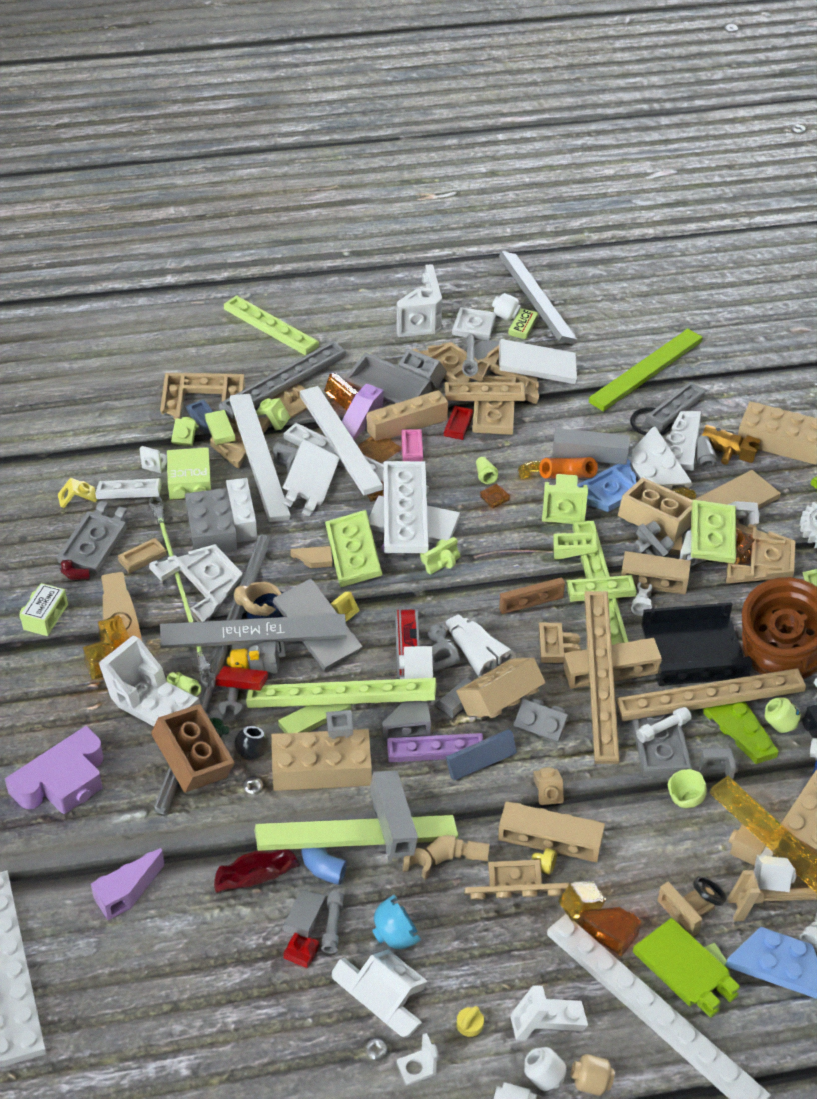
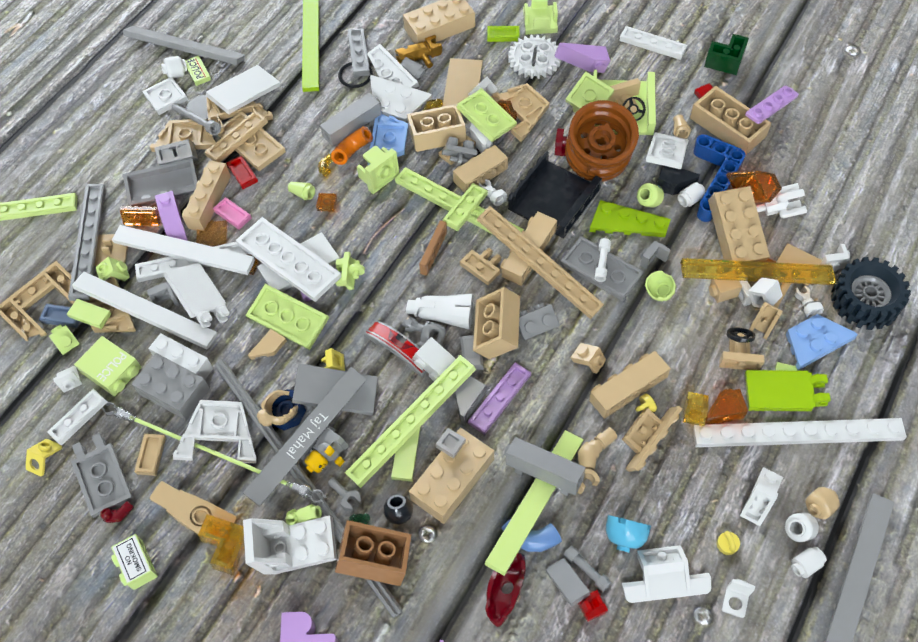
camera: 45 degrees left, 15 degrees up
red tile [215,666,268,691] -> none
white bracket [397,264,442,337] -> none
sand blue tile [446,729,517,781] -> none
yellowish green slope [553,533,598,559] -> none
tan tile [616,668,806,721] -> none

